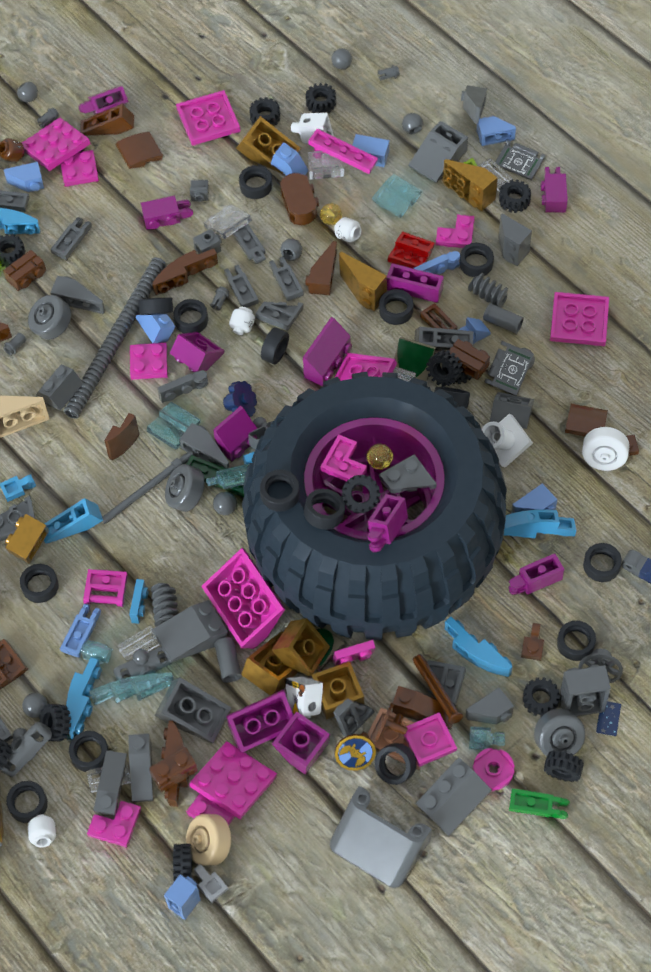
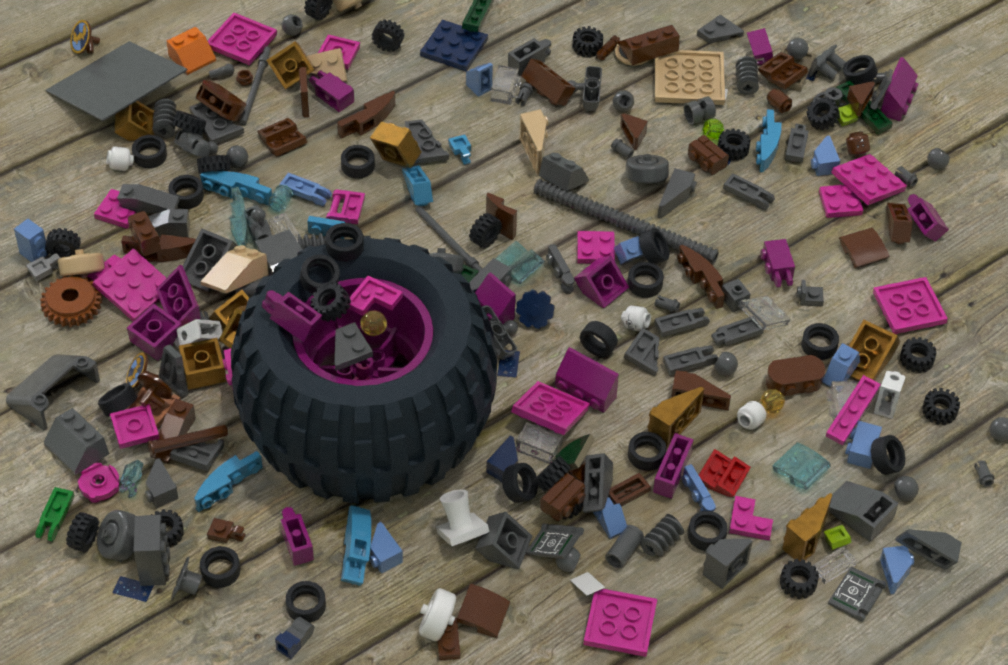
camera: 90 degrees right, 10 degrees down
magenta hinge [540,167,568,213] -> none
none -> dark orange gear [40,275,102,327]
none -> tan slope [200,245,269,293]
none -> black tyre [469,213,502,249]
none -> white sticker [570,572,605,595]
none -> black tyre [871,435,906,475]

